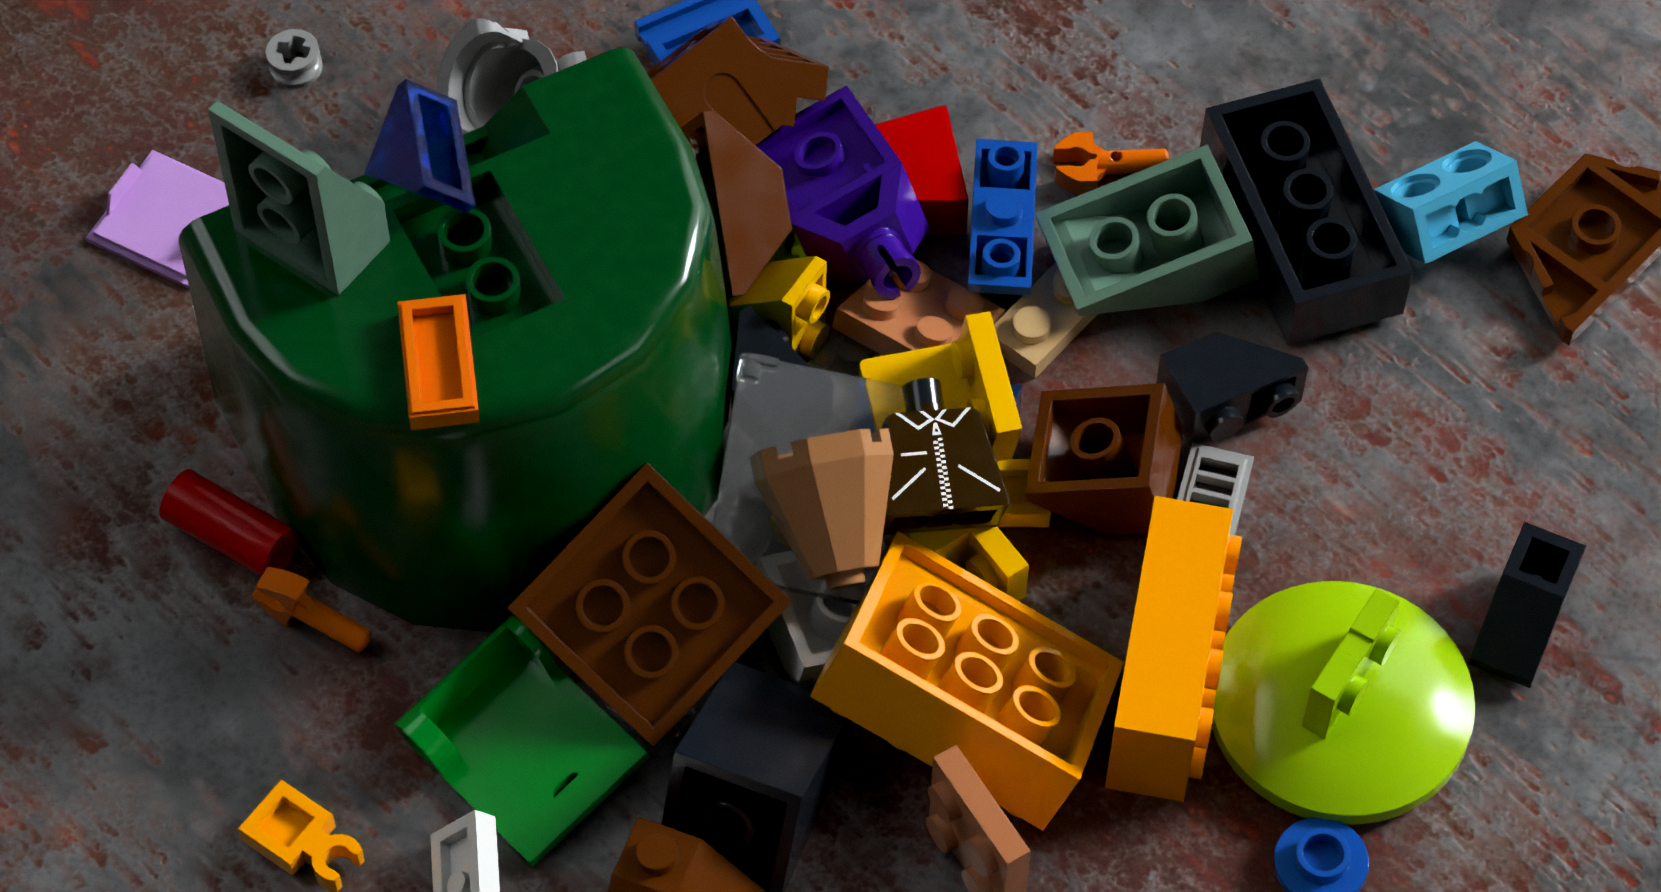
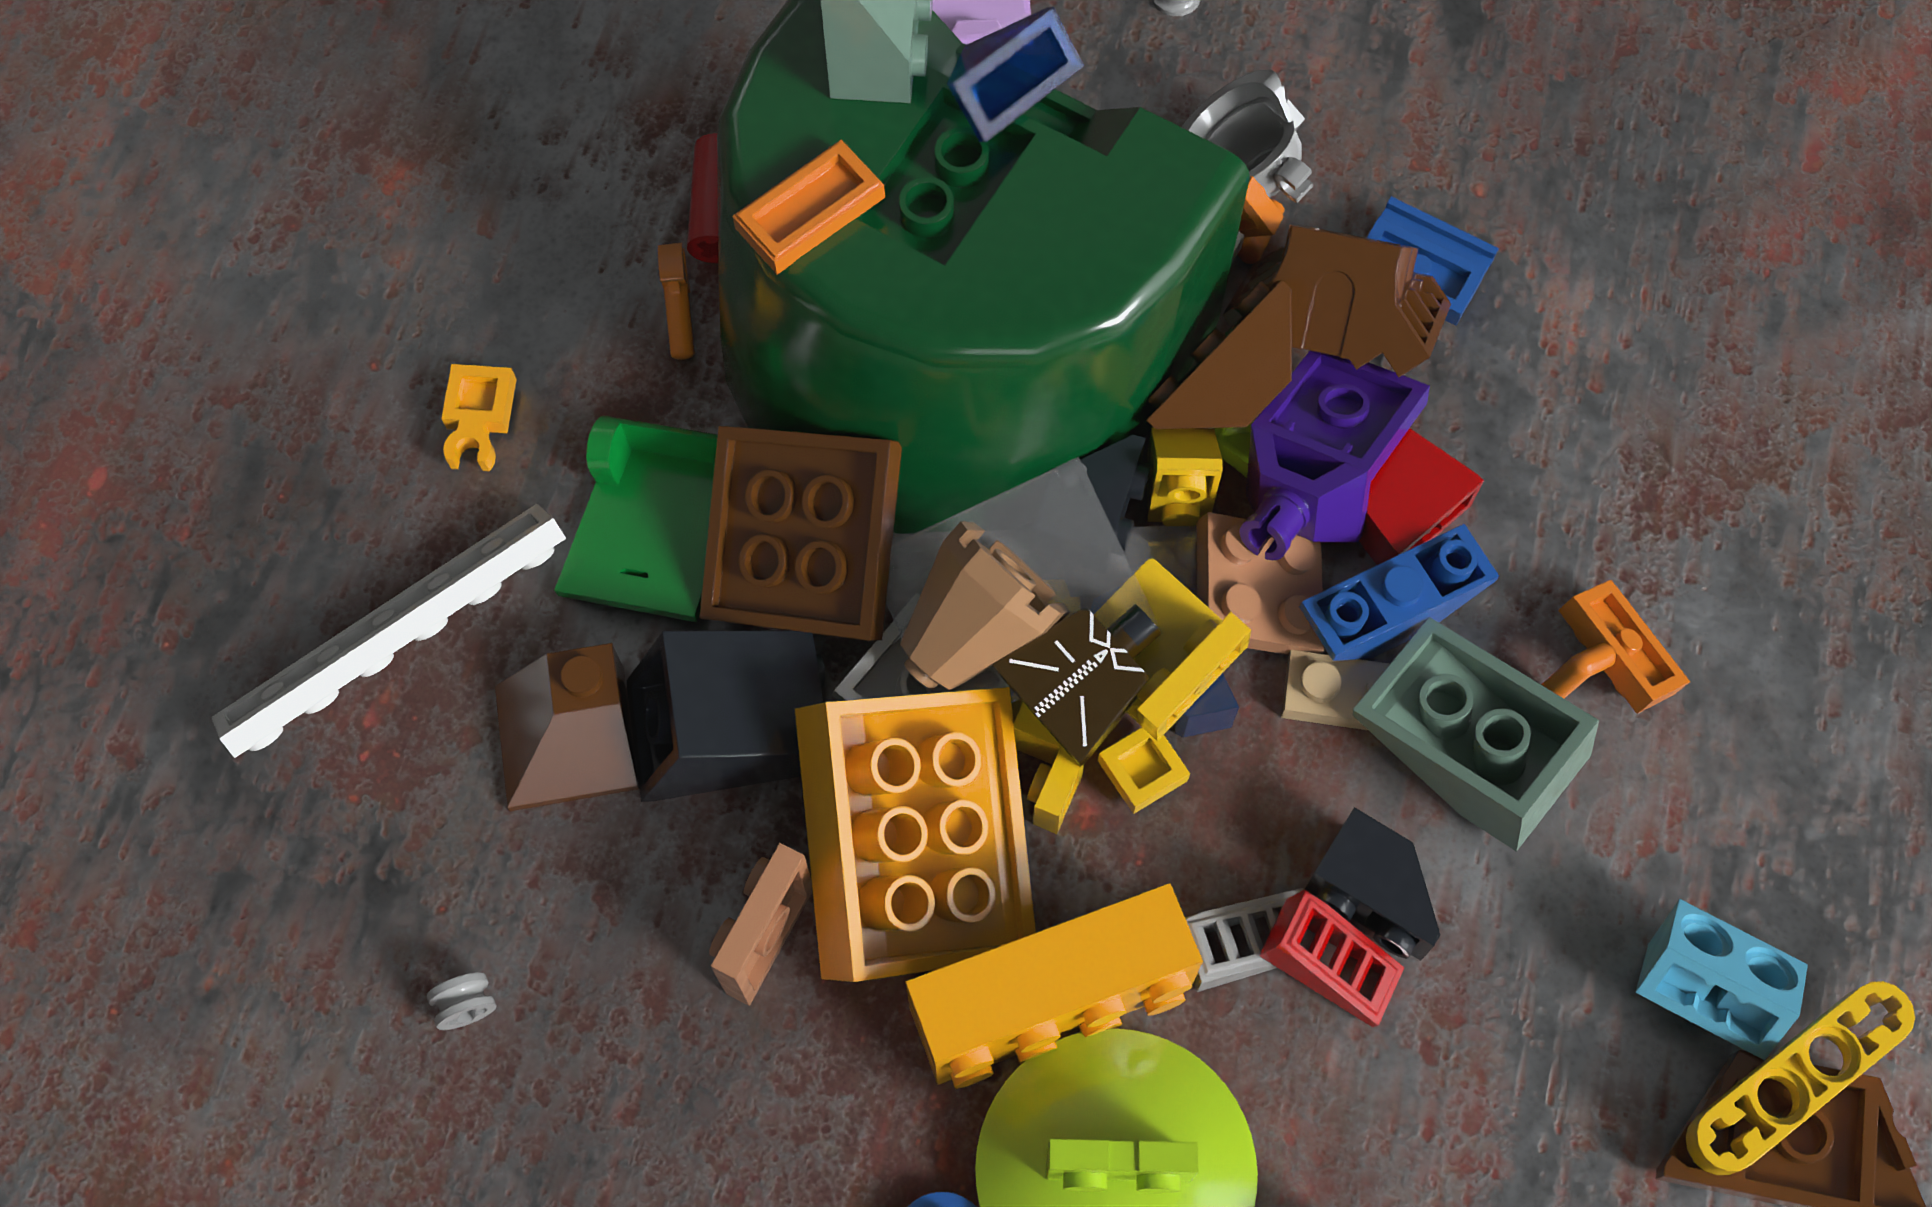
camera: 60 degrees right, 10 degrees up
reddish brown slope [1024,383,1183,536] -> none
orange bar [1053,131,1170,196] -> none
black brick [1200,78,1413,345] -> none
none -> red slope [1259,890,1405,1028]
none -> orange plate [1541,580,1690,714]
none -> yellow beam [1686,981,1915,1175]

